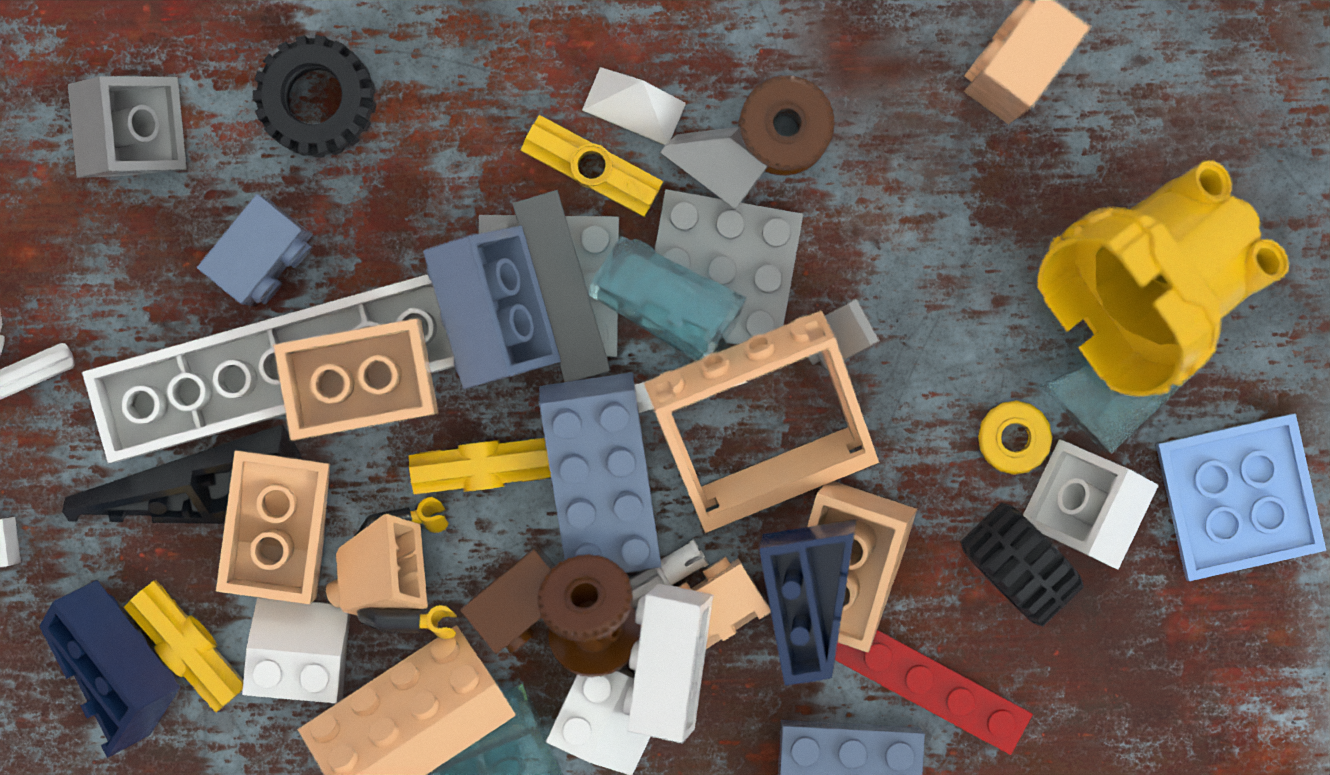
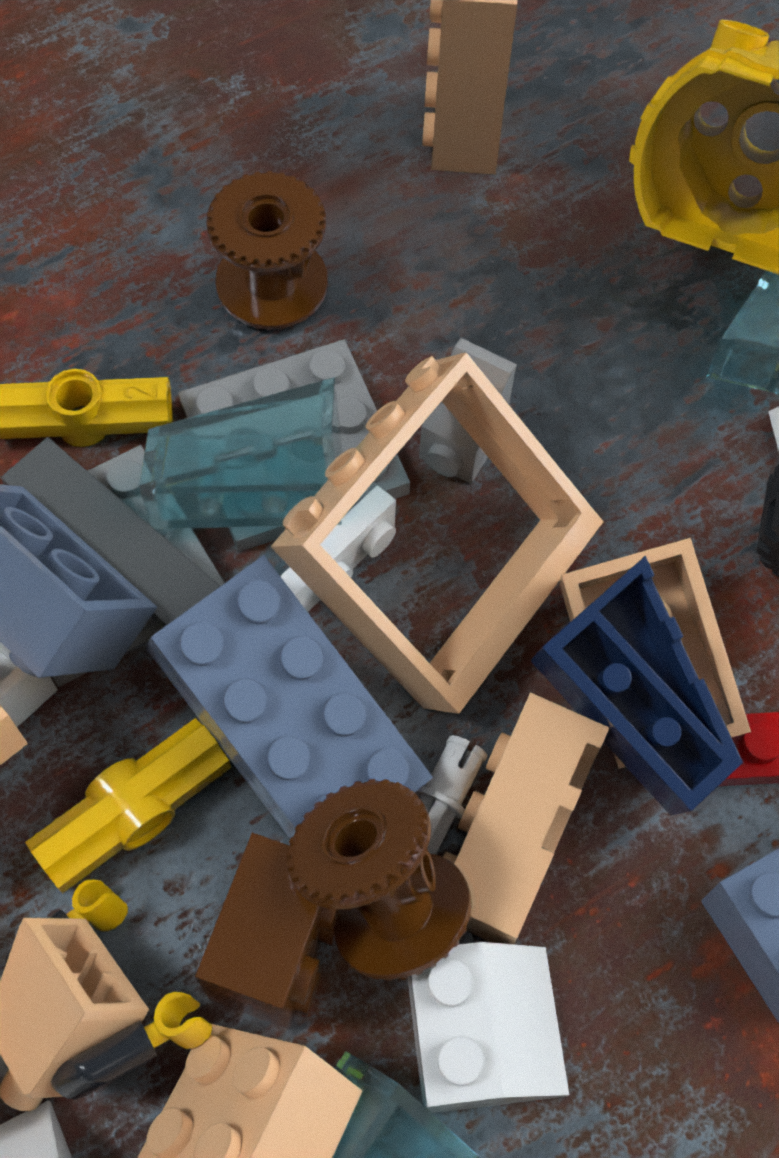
camera: 40 degrees left, 25 degrees down
white slope [582,67,686,145] -> none
white brick [624,584,713,743] -> none
light grey slope [660,127,768,209] -> none
yellow piece [978,400,1052,475] -> none

